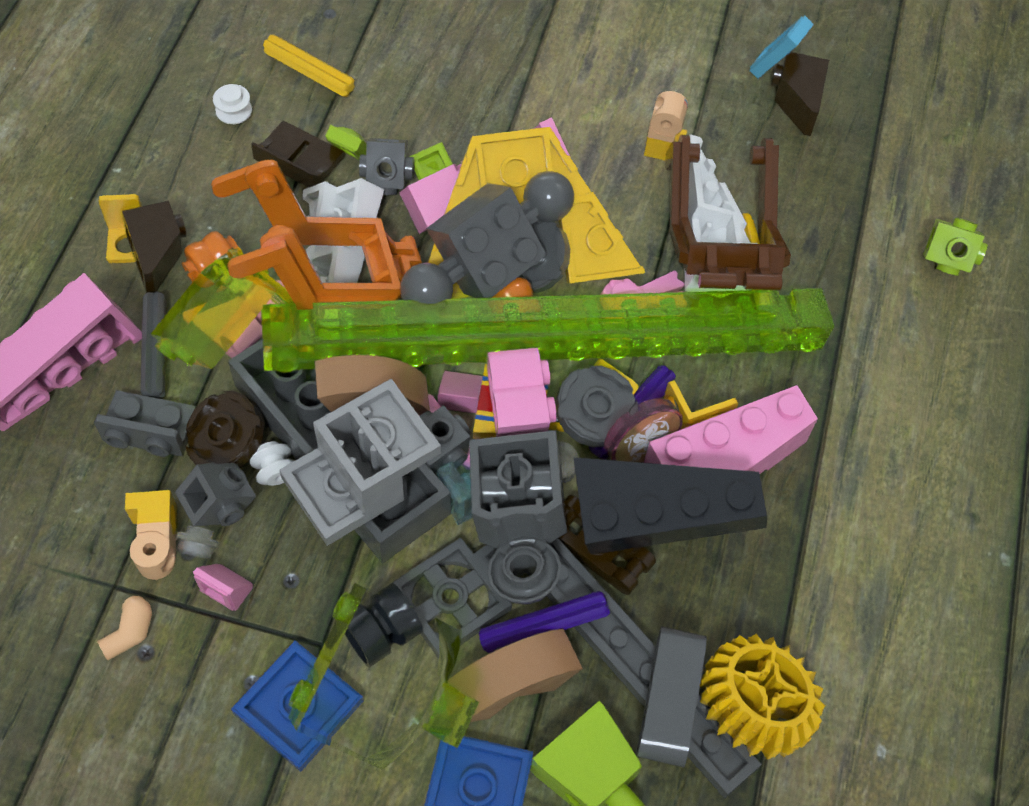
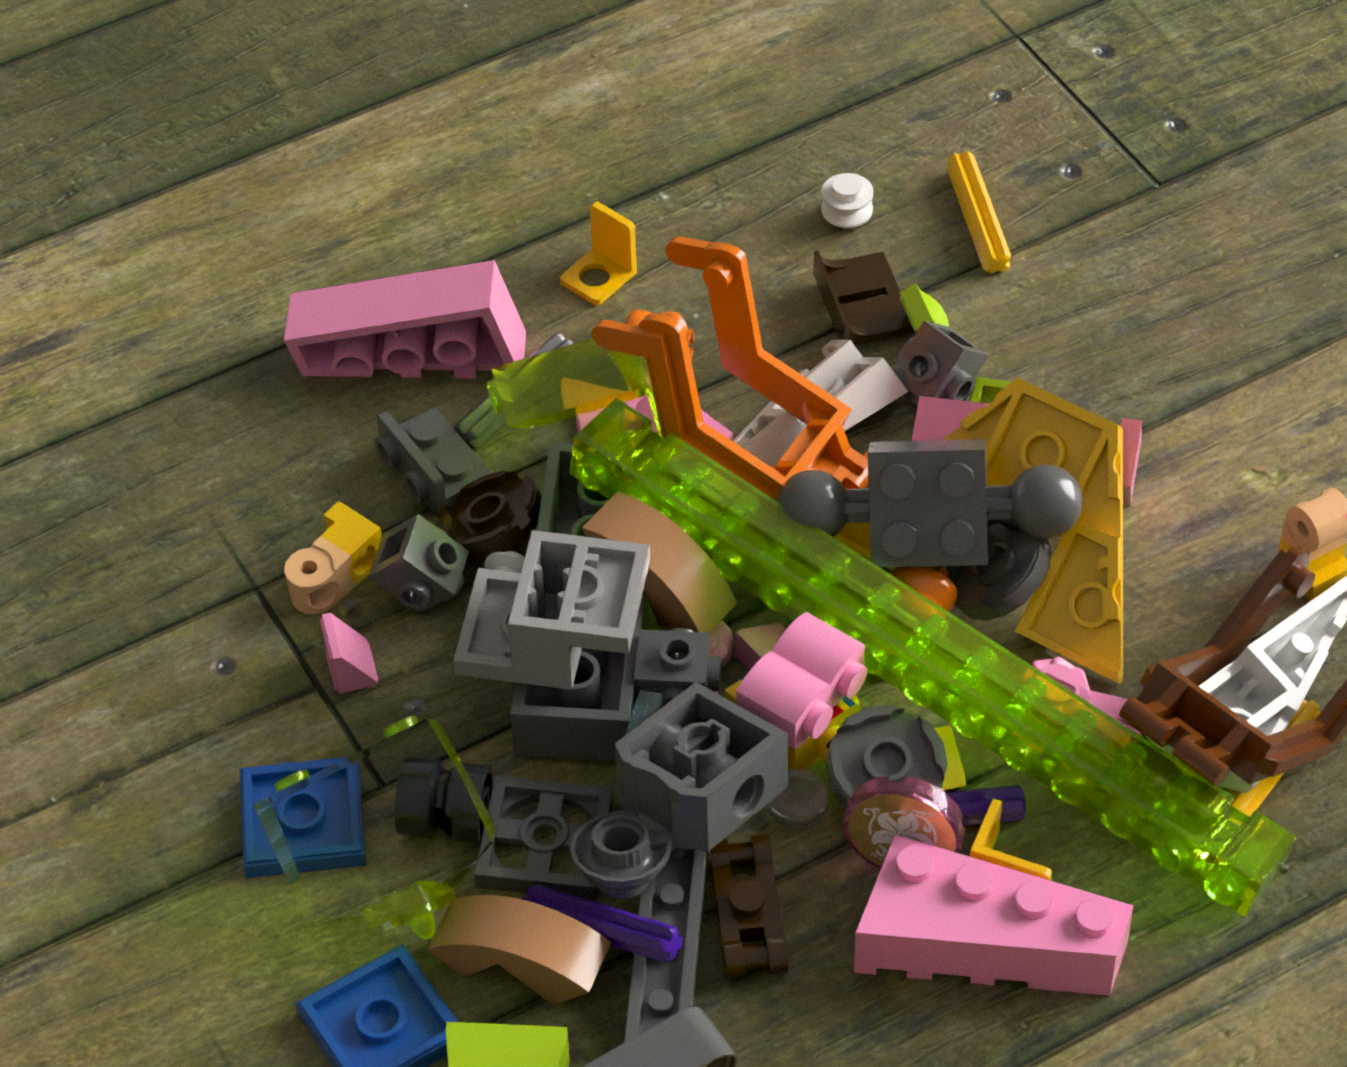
camera: 50 degrees right, 10 degrees down
light nougat arm [97,596,152,661] -> none
dark brown slope [122,200,186,293] -> none
clear plate [175,526,220,559] -> none
black wedge [573,457,767,555] -> none

